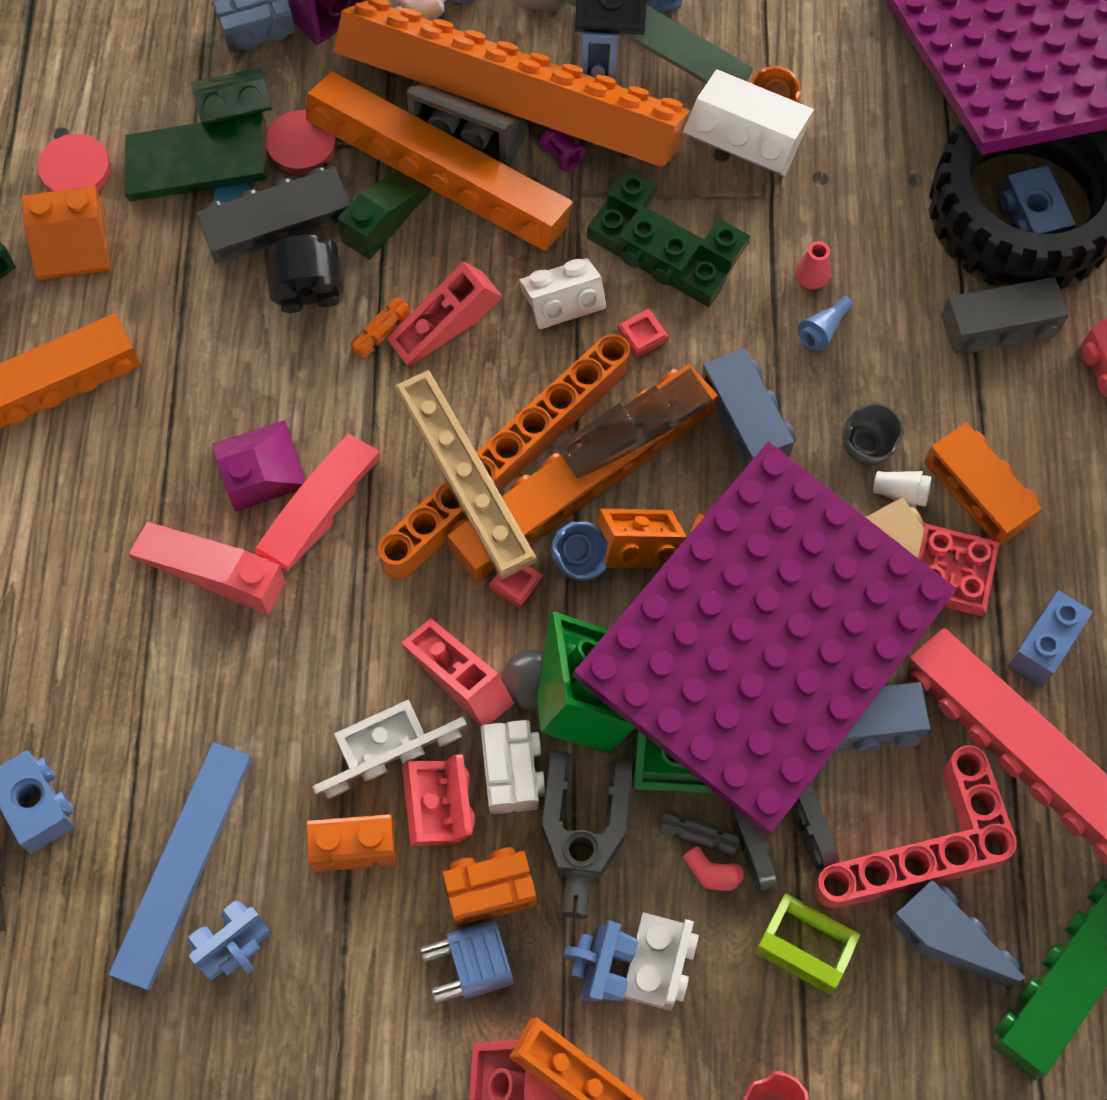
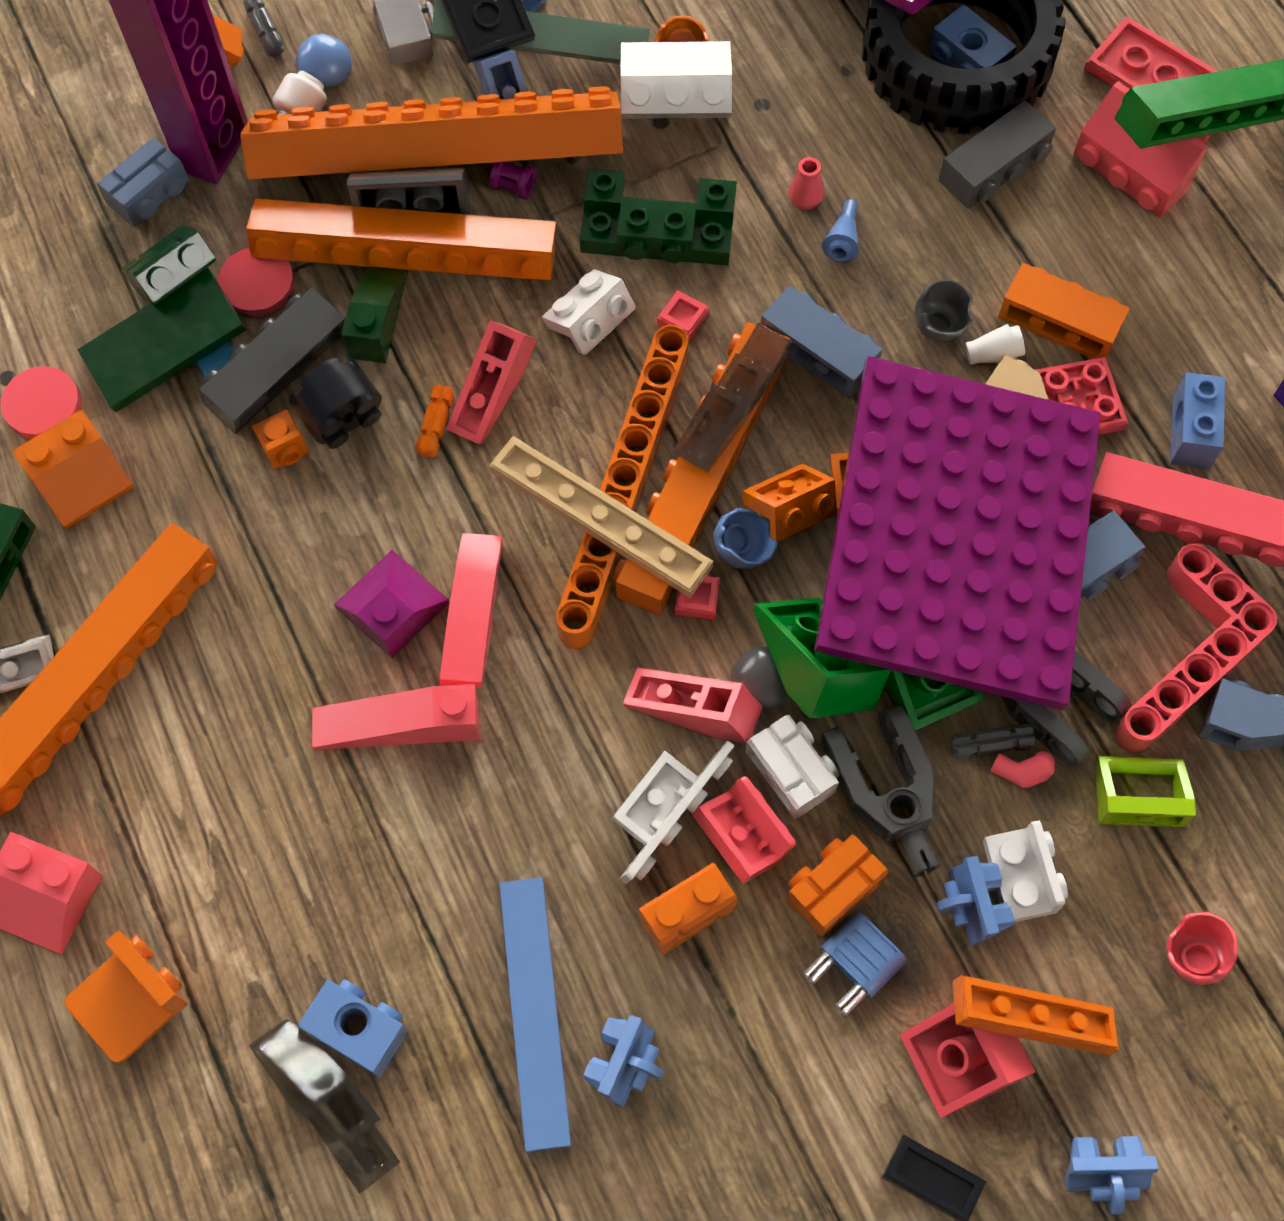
camera: 25 degrees left, 0 degrees up
none -> orange bracket [252,409,309,469]

